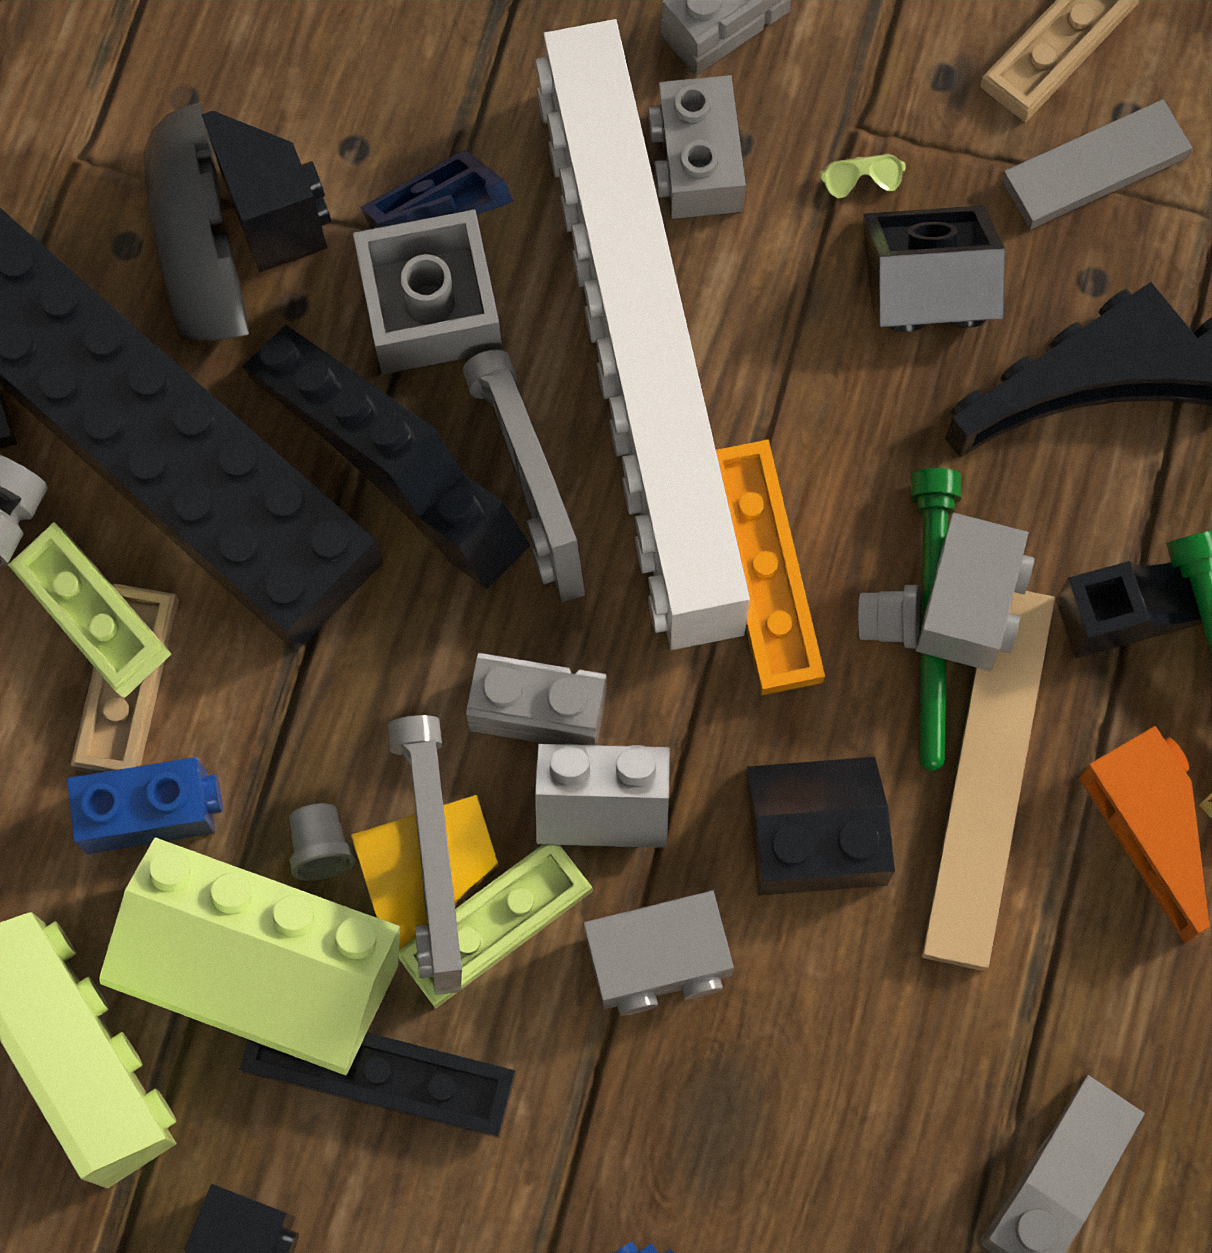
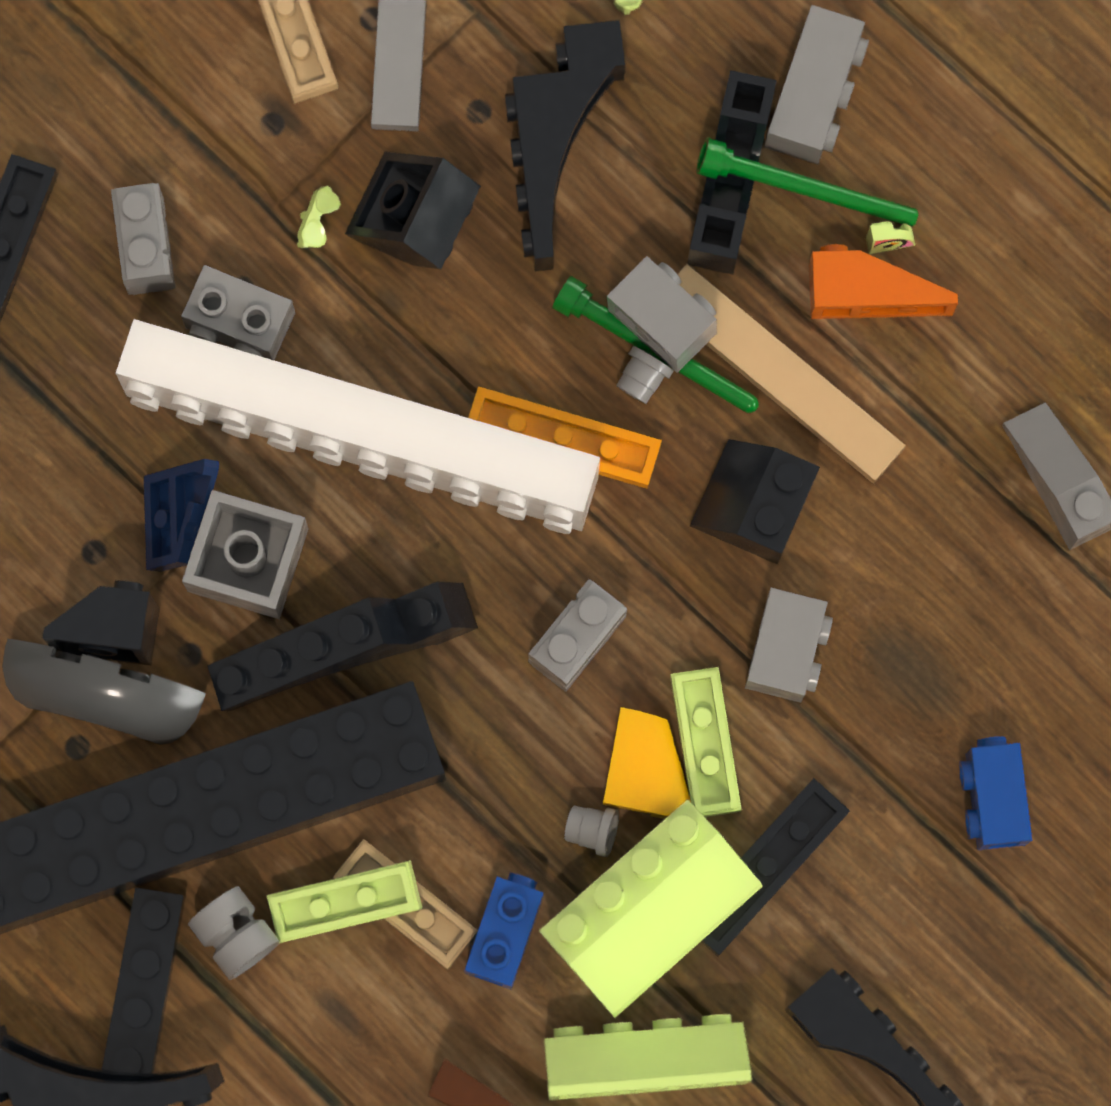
camera: 65 degrees left, 5 degrees up
light grey plate [387,715,462,995] -> none
light grey plate [463,350,585,603] -> none
light grey brick [535,743,670,848] -> none

